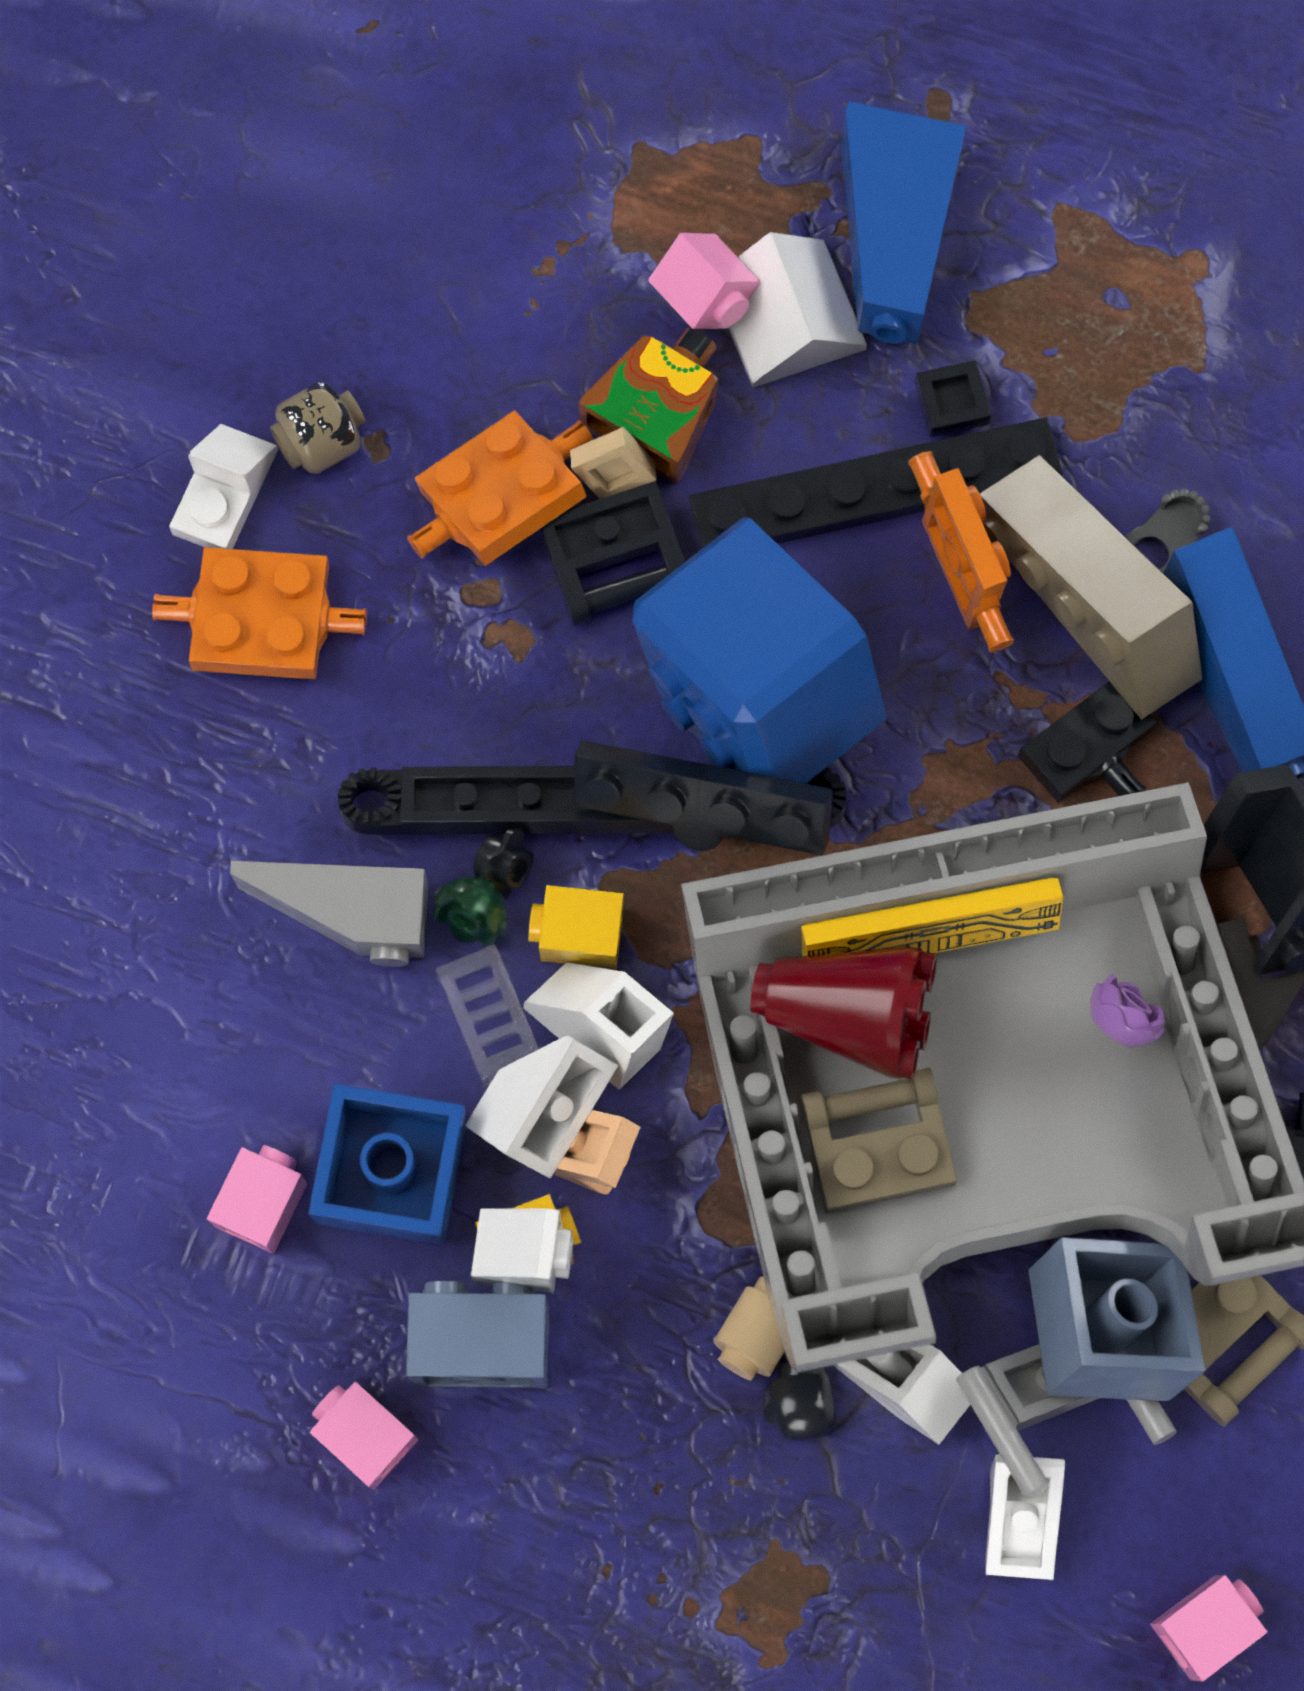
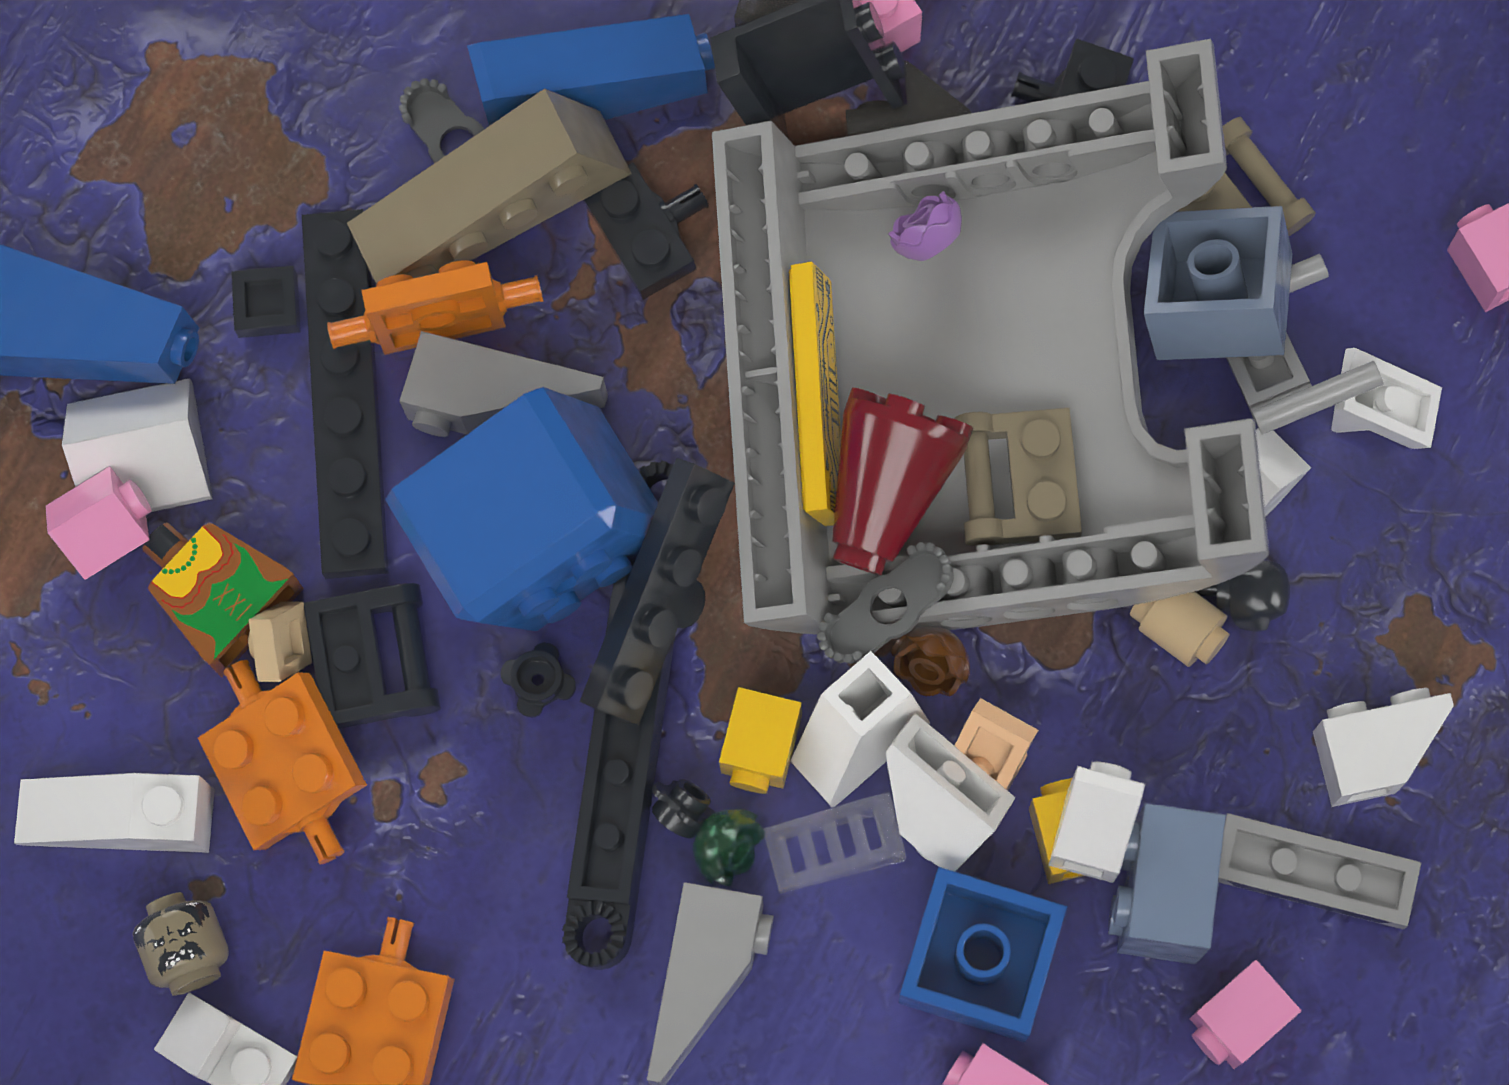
camera: 75 degrees left, 0 degrees up
none -> white slope [14,773,214,853]
none -> light grey slope [400,331,608,437]
none -> black plate [500,642,576,718]
none -> dark grey piece [817,542,954,664]
none -> reddish brown plate [891,626,970,697]
none -> light grey plate [1218,813,1421,929]
none -> white slope [1313,688,1454,807]

